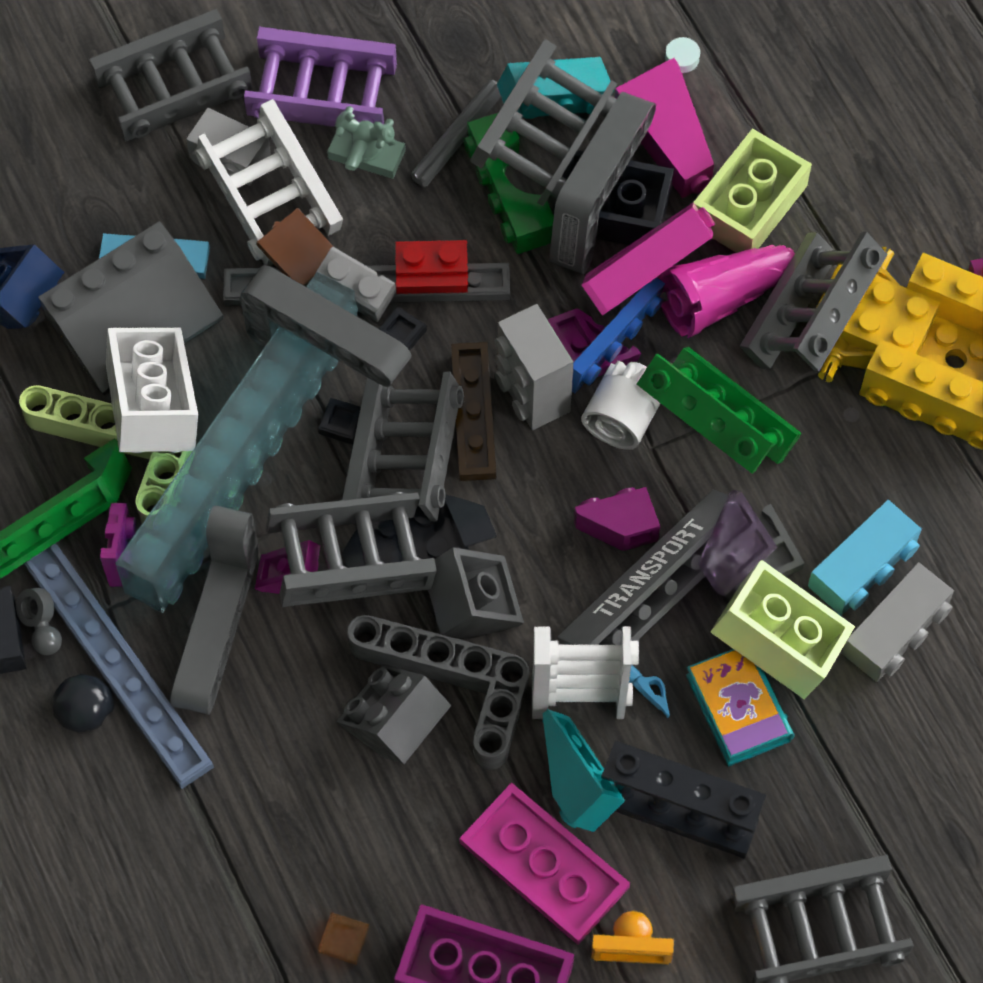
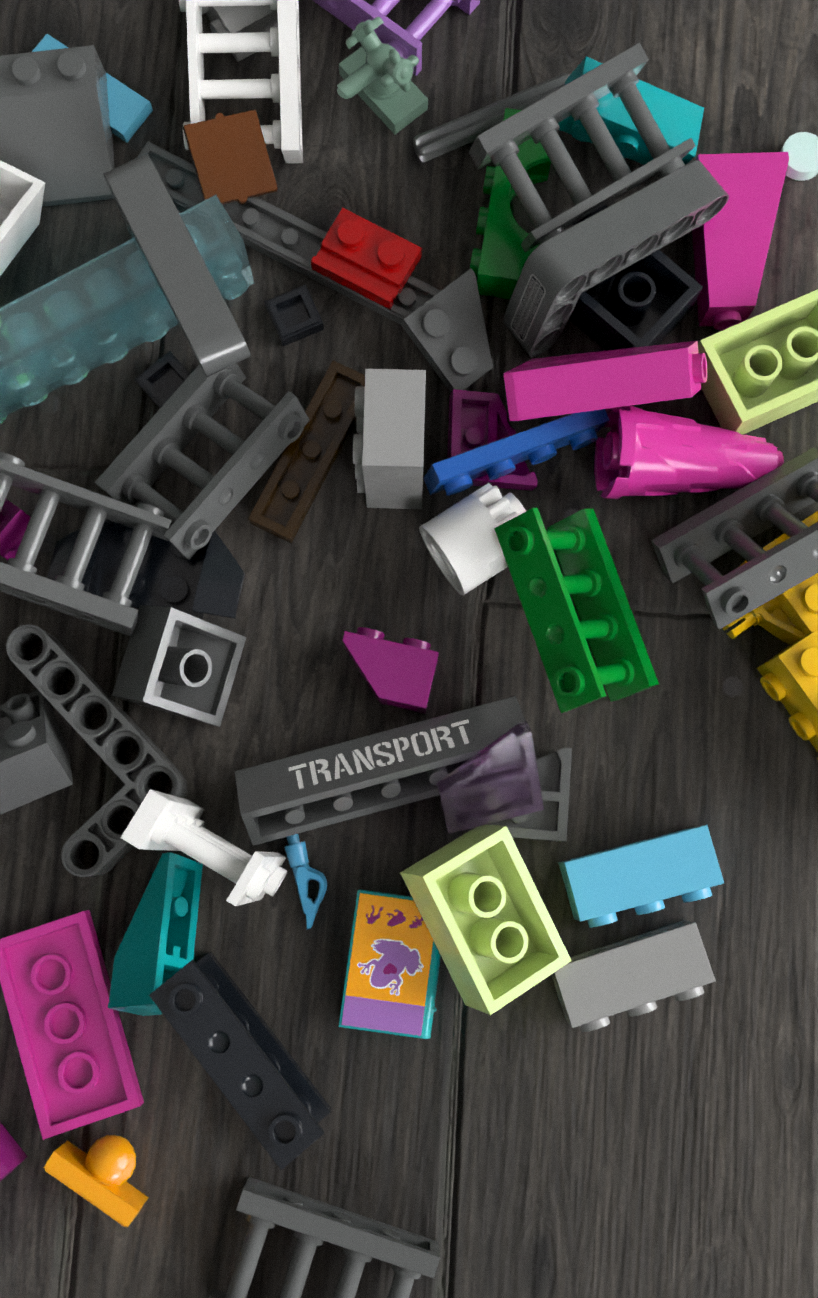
camera: 30 degrees right, 15 degrees up
light grey brick [314,247,396,322] -> none
none -> dark grey wing [400,268,493,393]

